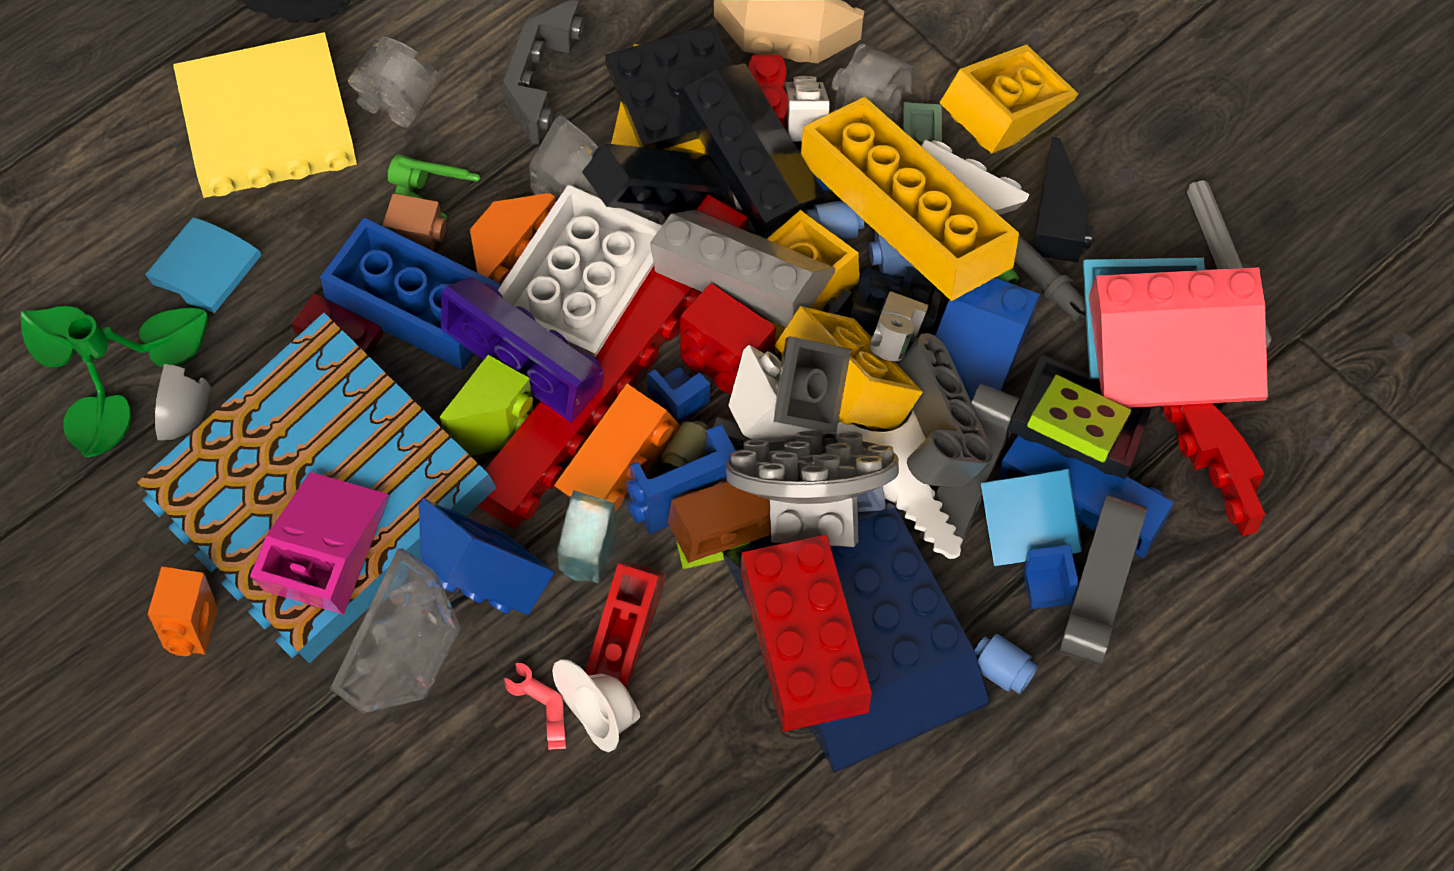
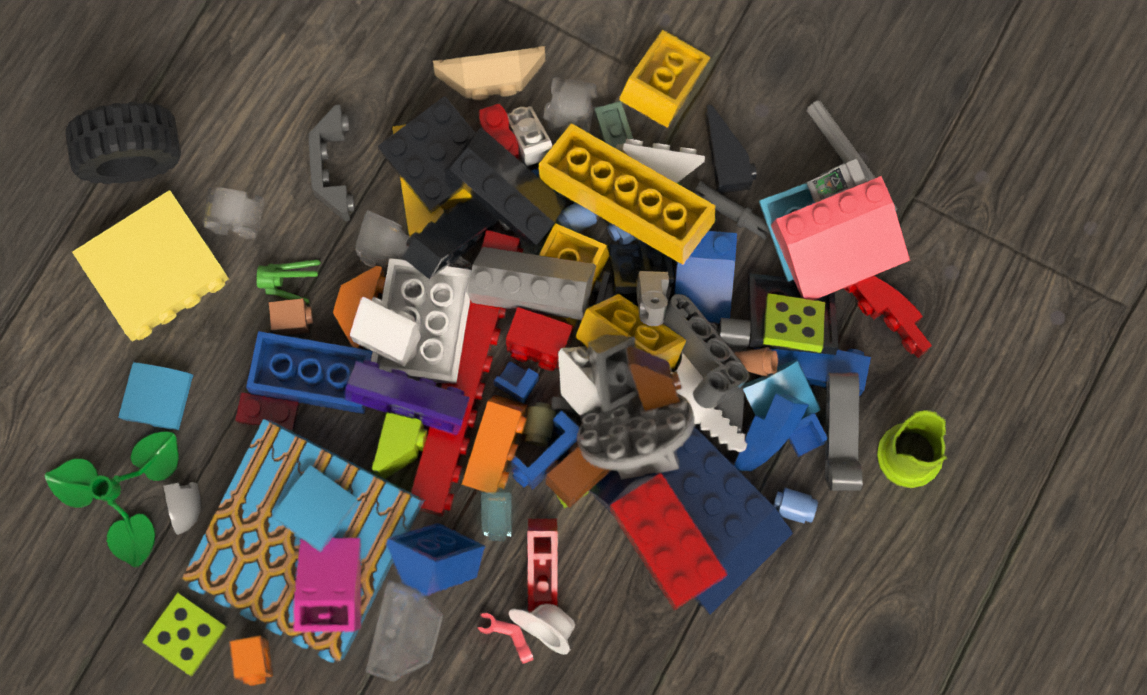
camera: 20 degrees left, 15 degrees up
none -> lime tile [143,593,227,676]
none -> dark azure slope [273,465,358,552]
none -> white slope [350,297,421,367]
none -> reddish brown slope [626,346,682,411]
none -> nougat cone [734,347,778,376]
none -> blue slope [734,394,809,471]
none -> leg [806,158,867,203]
none -> lime piece [877,411,947,488]

